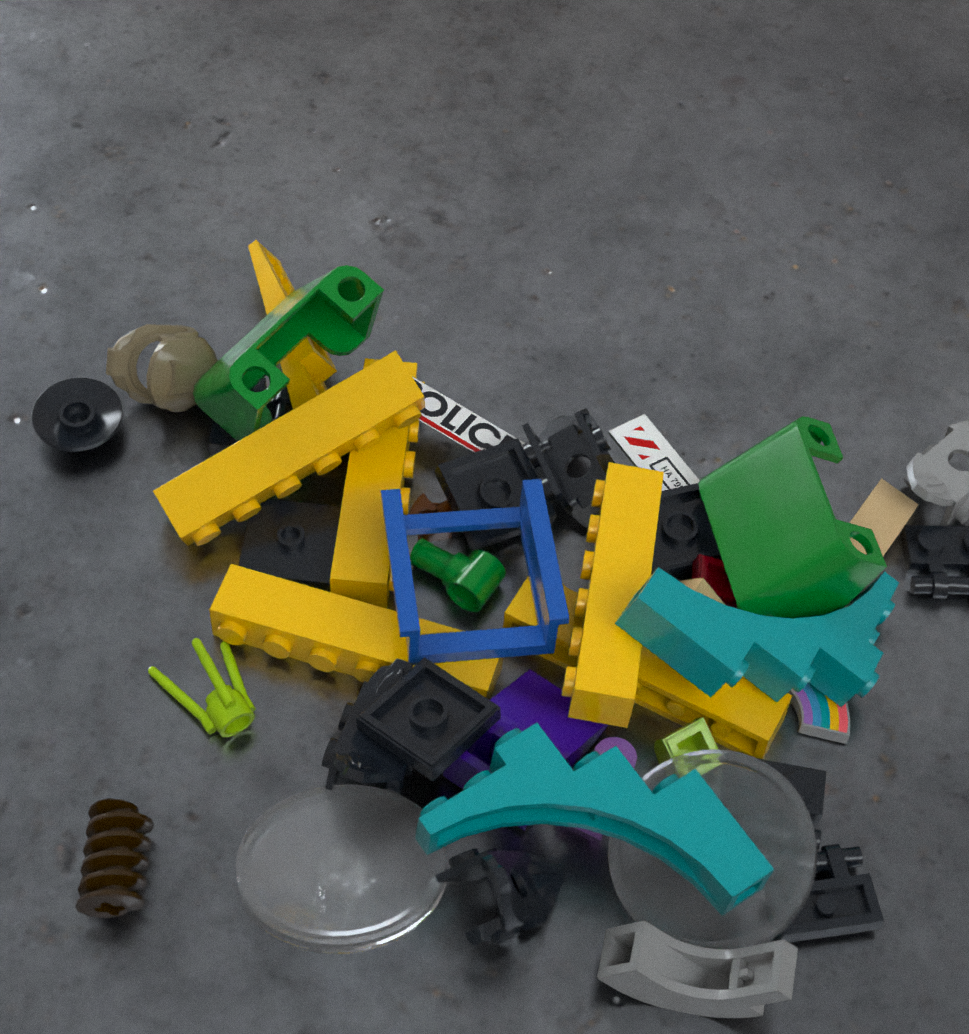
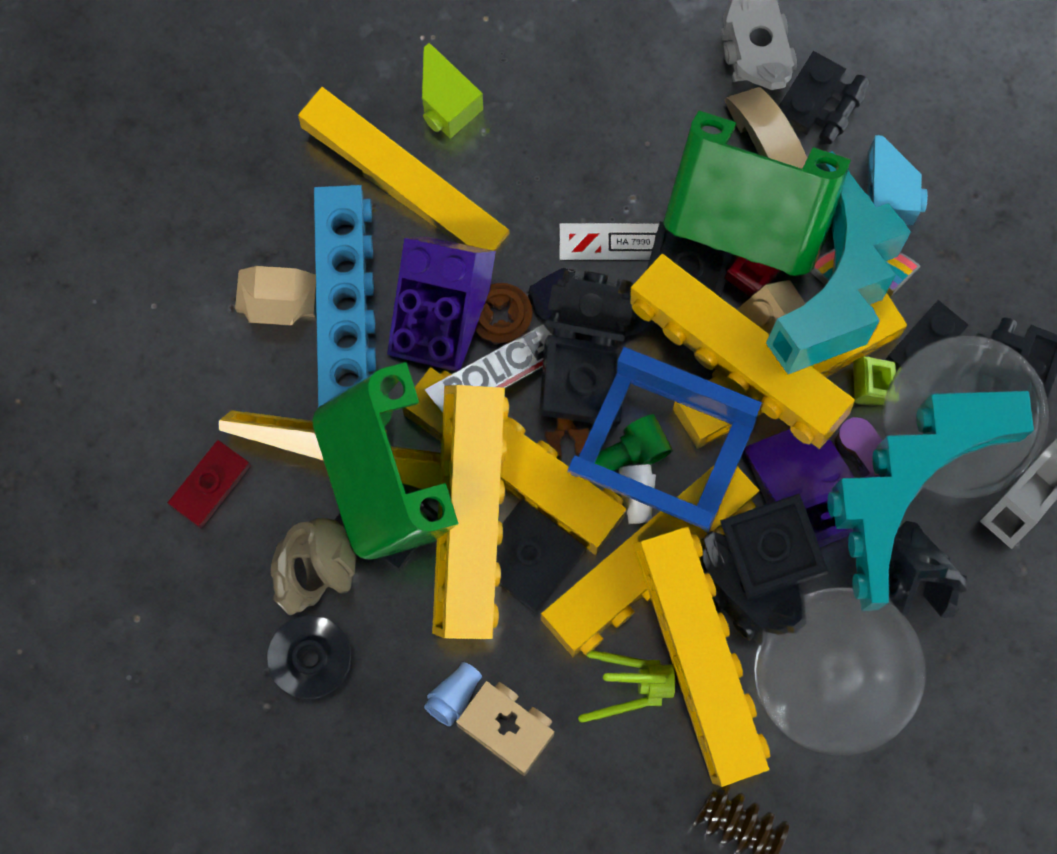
camera: 55 degrees left, 20 degrees up
none -> dark red plate [167,440,251,529]
none -> tan slope [235,266,316,325]
none -> yellow slope [298,87,510,251]
none -> dark azure brick [314,185,376,408]
none -> dark purple slope [387,236,496,372]
none -> lime slope [422,43,483,139]
none -> light blue cone [424,662,482,726]
none -> tan brick [456,681,555,776]
none -> reddish brown gear [475,283,532,345]
none -> white cone [619,465,656,524]
none -> yellow brick [633,526,770,787]
none -> medium azure slope [867,135,928,225]

